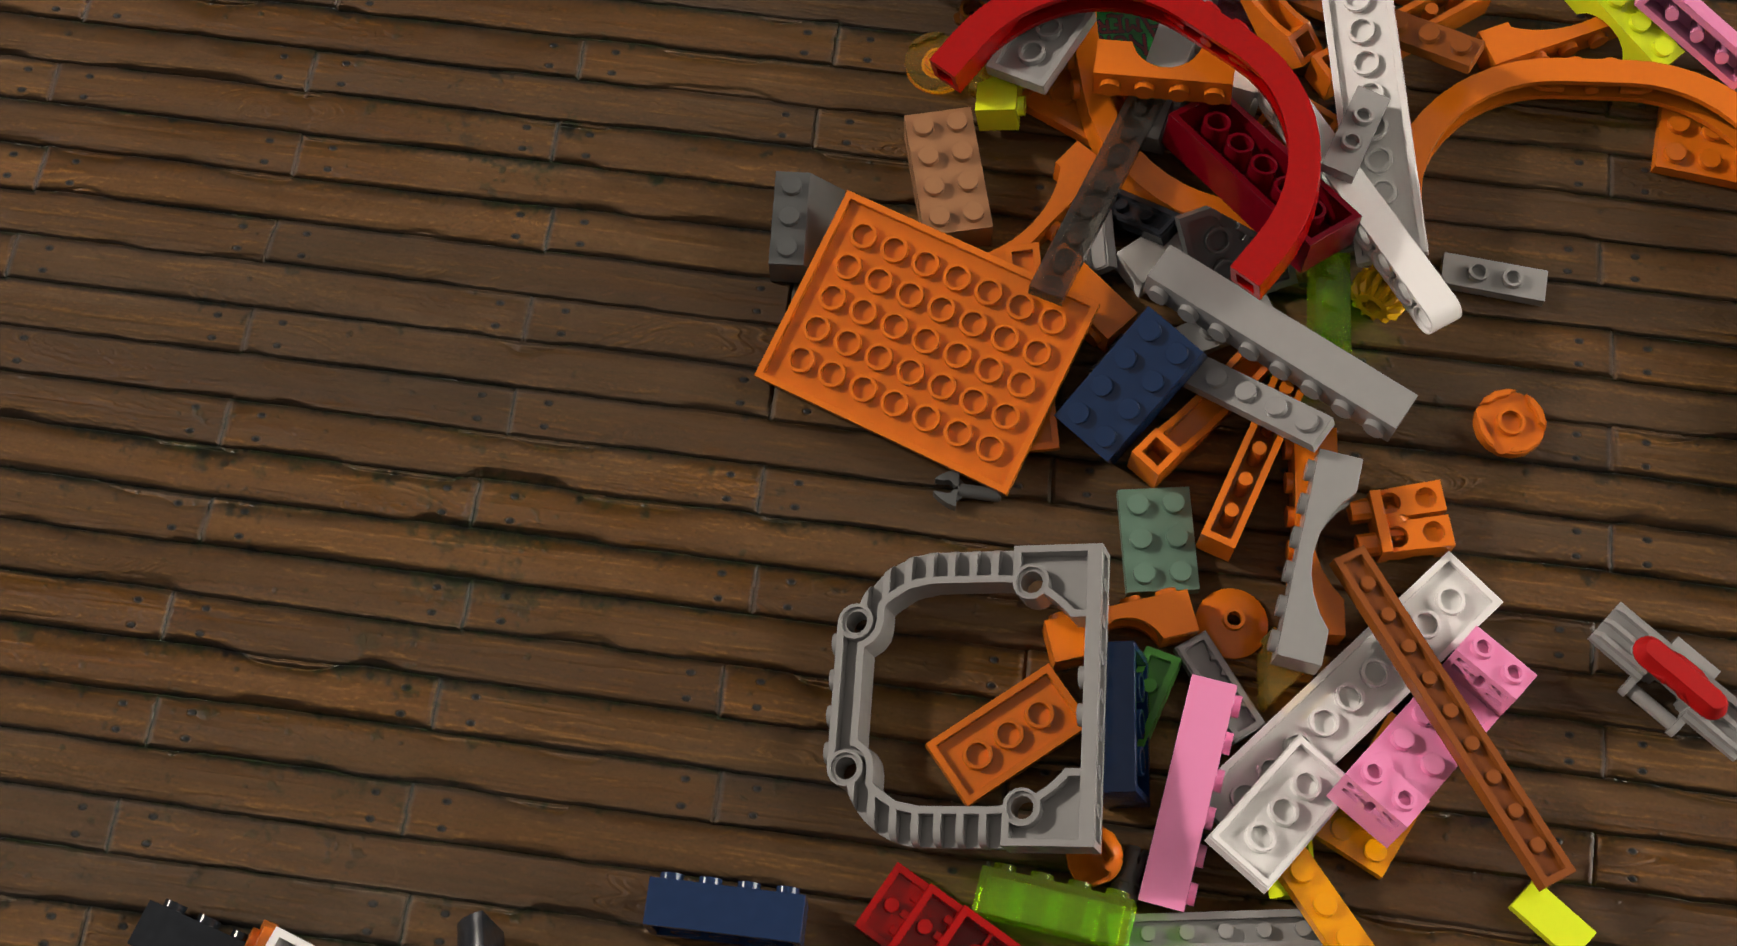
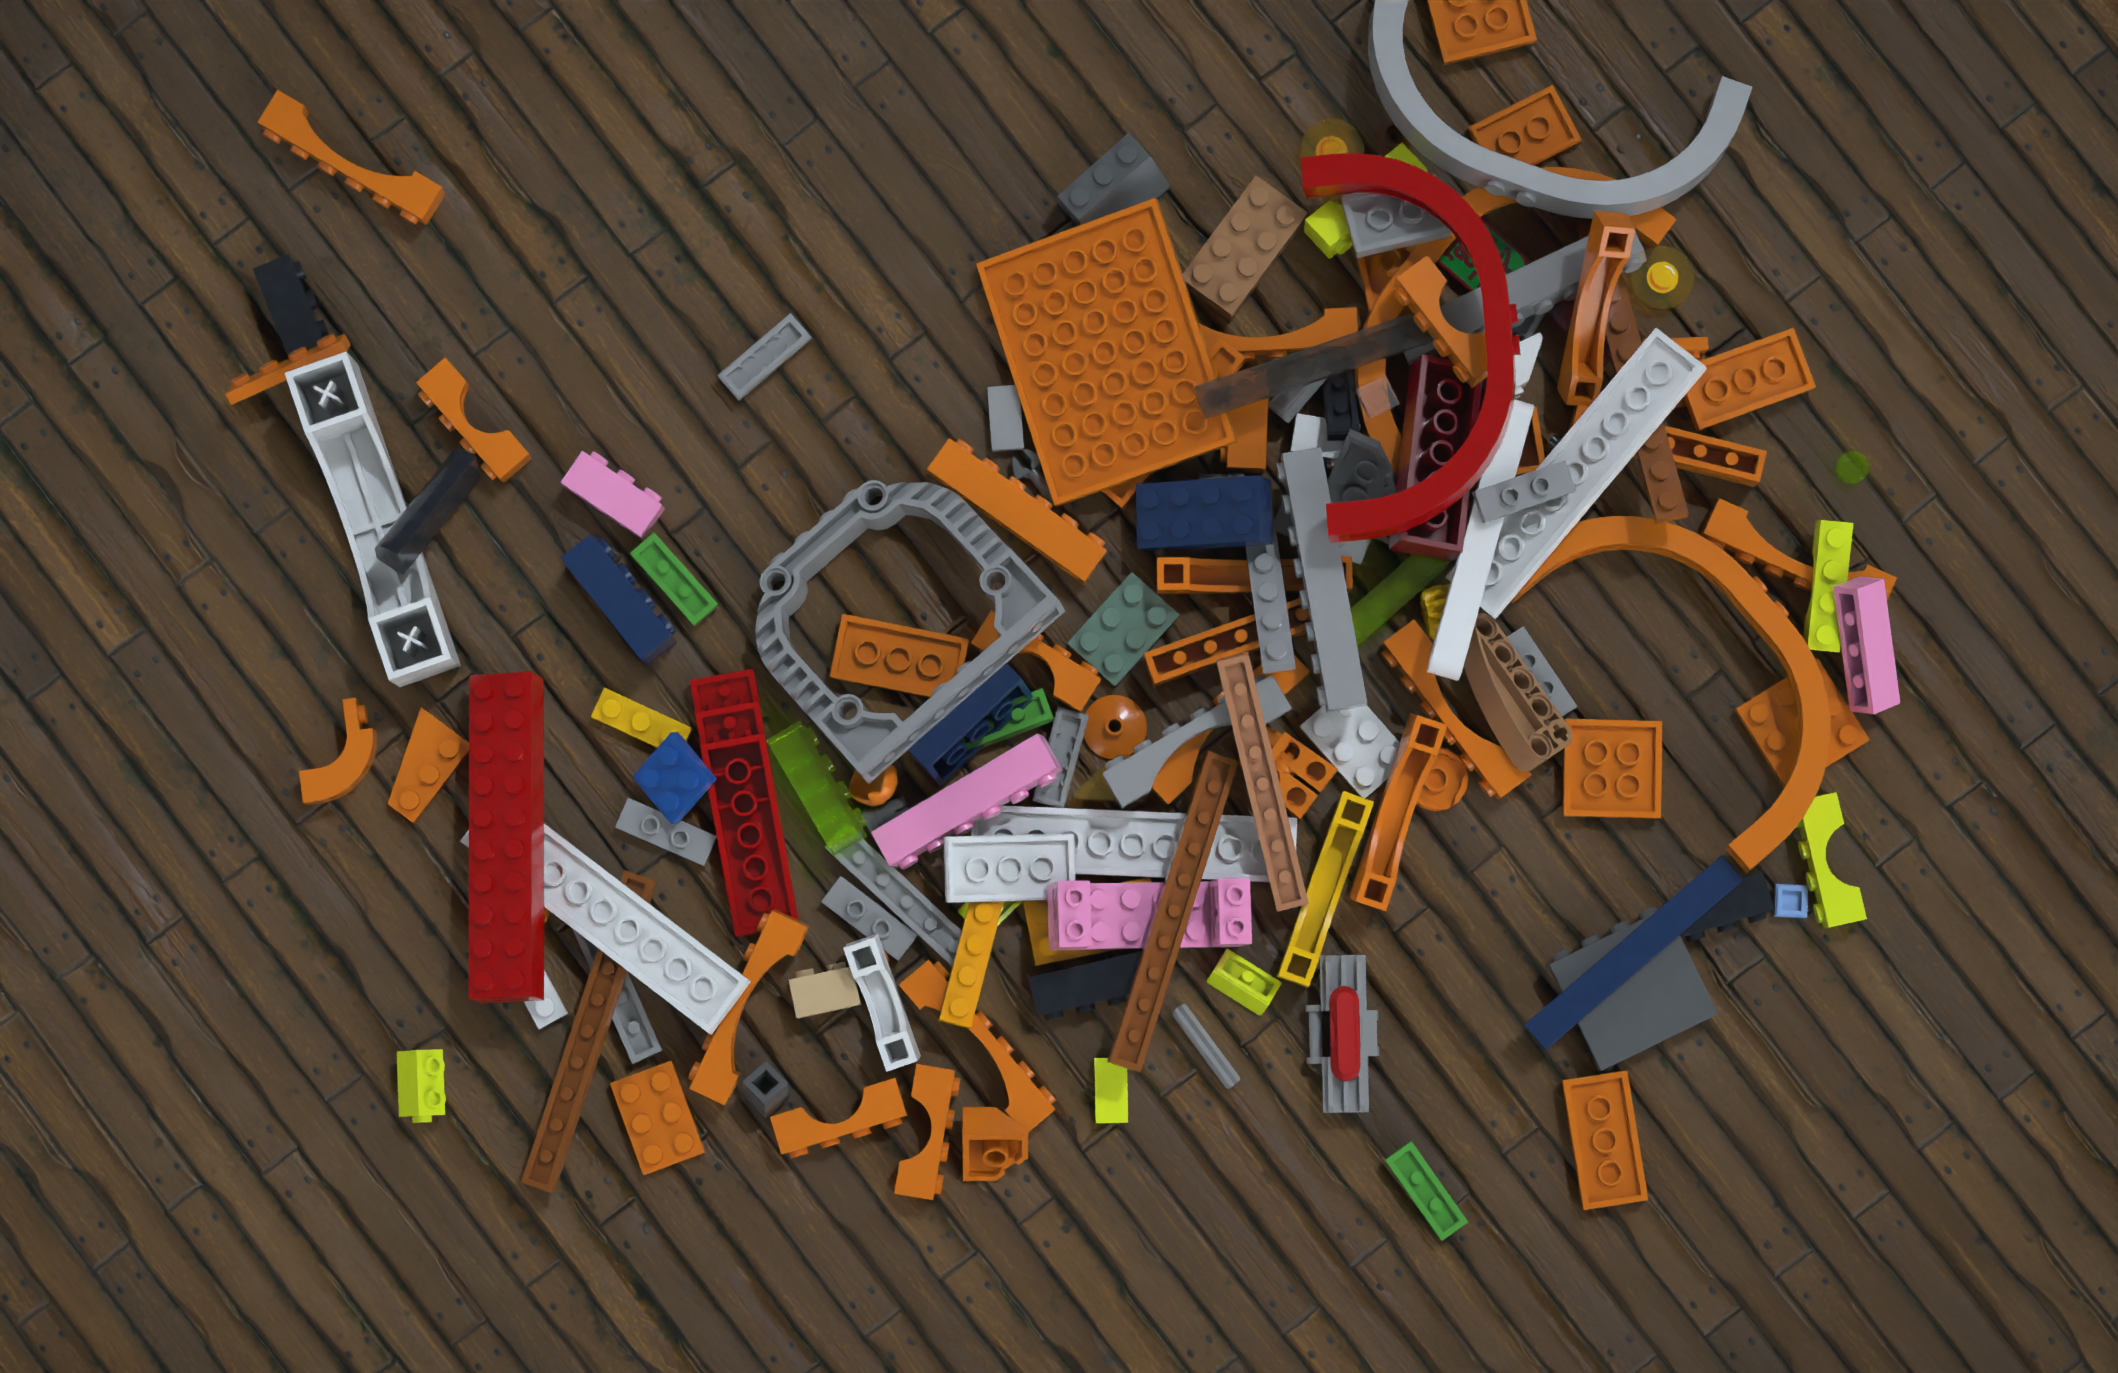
camera: 40 degrees right, 15 degrees up
none -> orange arch [257,90,446,225]
none -> orange arch [416,357,533,483]
none -> bright pink brick [560,451,665,540]
none -> bright green plate [630,532,719,626]
none -> light grey plate [717,313,812,401]
none -> orange brick [927,438,1107,585]
none -> light grey tile [987,385,1024,452]
none -> black brick [1028,951,1142,1021]
none -> light grey axle [1172,1004,1240,1089]
none -> neon yellow slope [1207,948,1282,1016]
none -> nougat plate [1216,652,1309,912]
none -> yellow arch [1276,791,1374,987]
none -> white plate [1299,705,1400,798]
none -> orange arch [1349,713,1448,911]
none -> clear plate [1355,375,1399,419]
none -> orange arch [1381,619,1532,800]
none -> medium nougat beam [1464,613,1572,772]
none -> orange plate [1562,719,1662,819]

